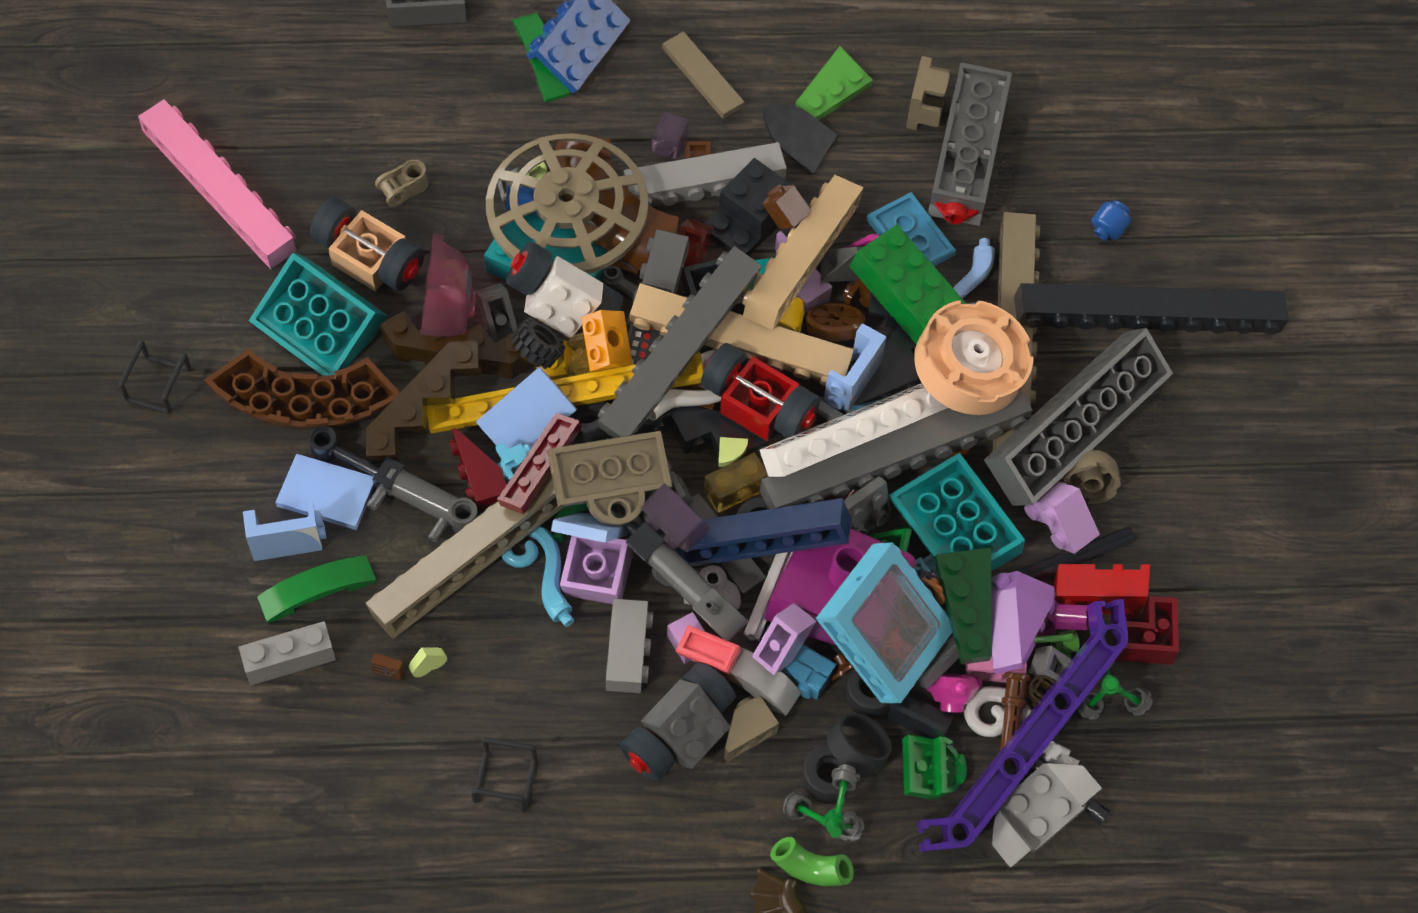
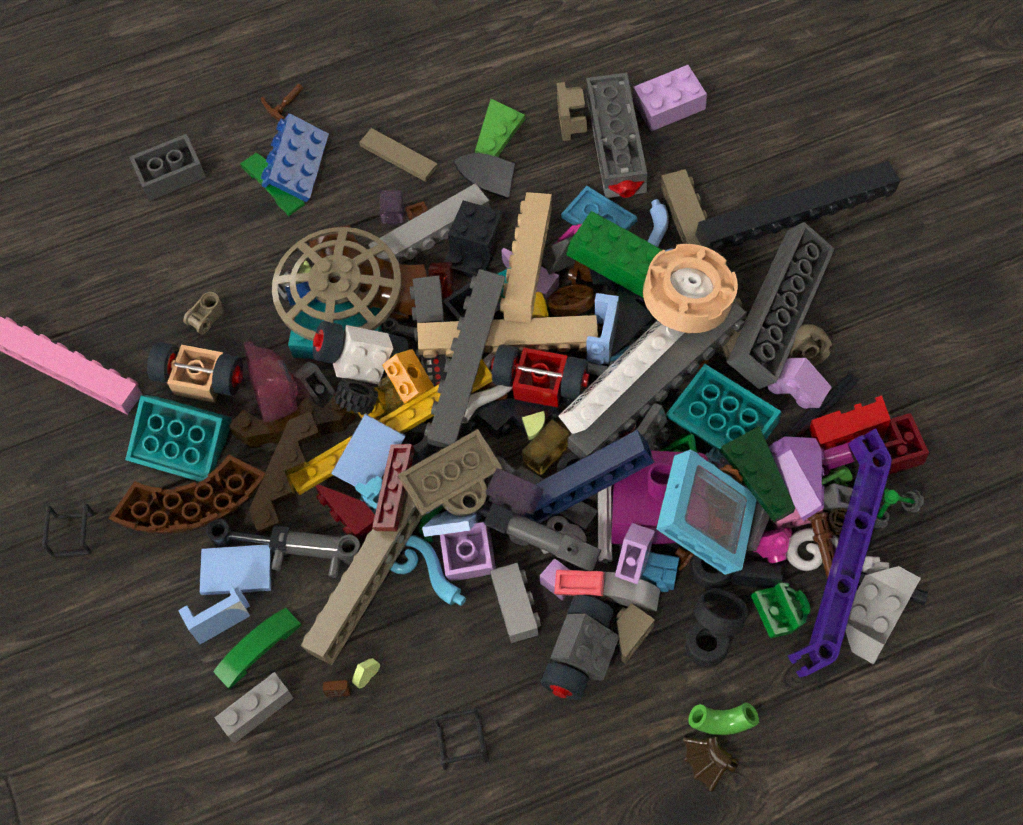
camera: 10 degrees left, 0 degrees up
brick [762,185,811,229] -> none
dark grey plant [783,765,864,841] -> none
blue head [1091,200,1132,241] -> none
none -> lavender brick [633,65,707,131]

